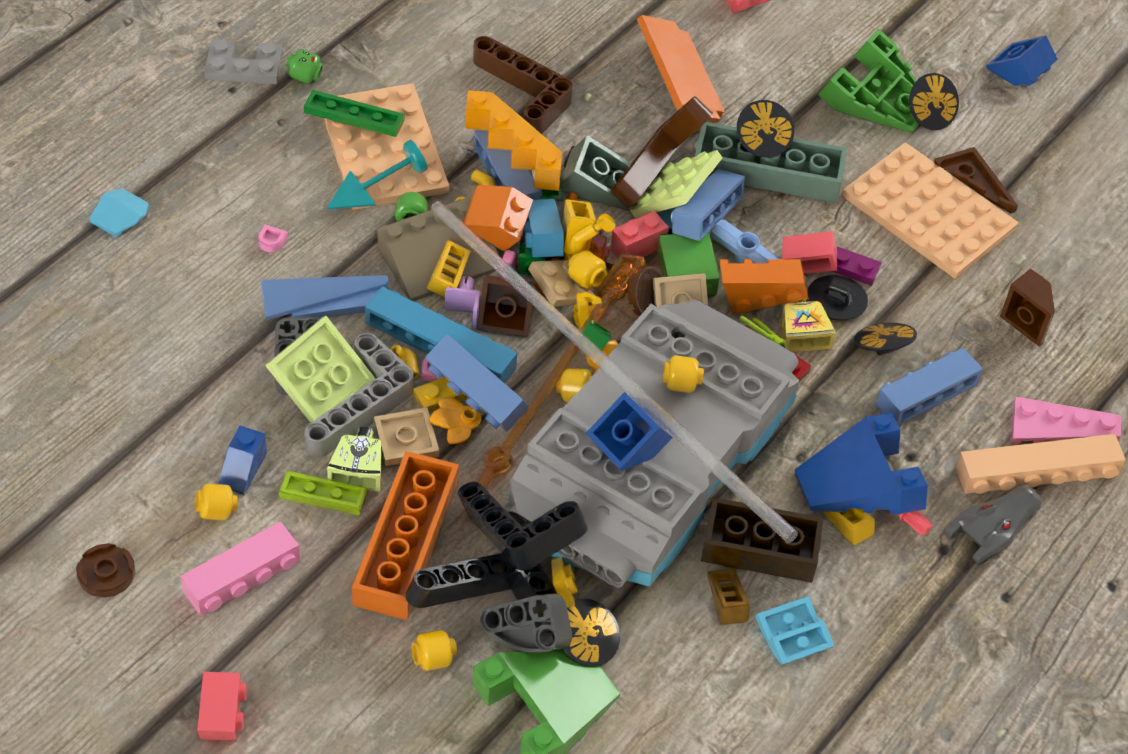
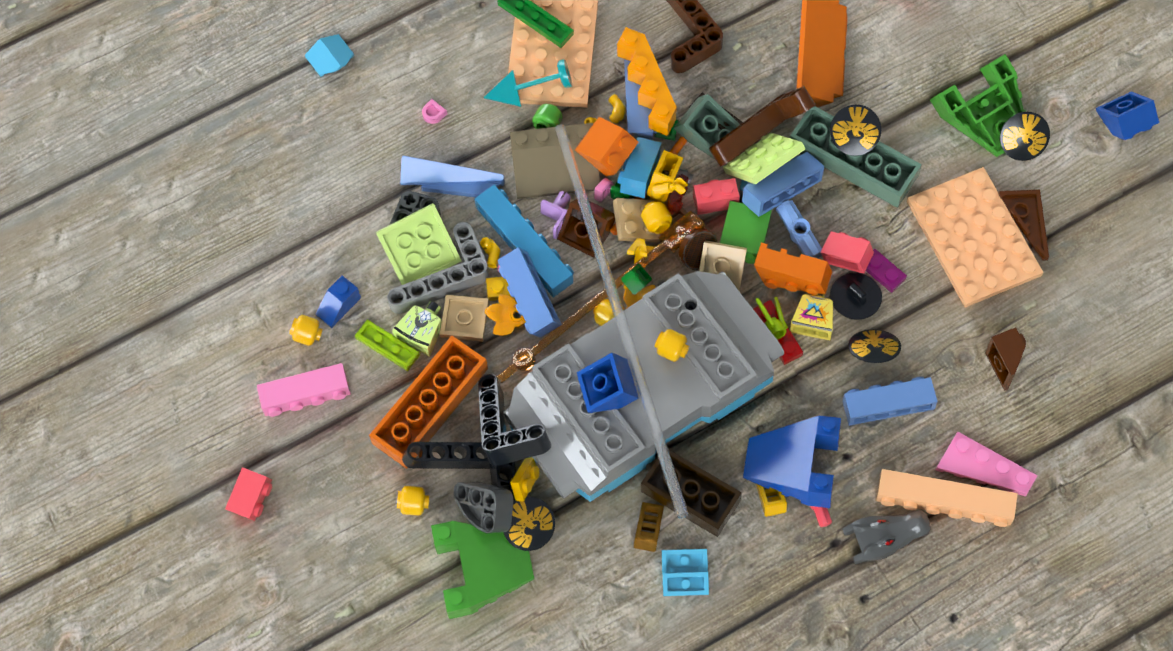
camera: 30 degrees right, 15 degrees up
reddish brown tile [76,543,136,598] -> none
yellow slope [427,240,471,298] -> none

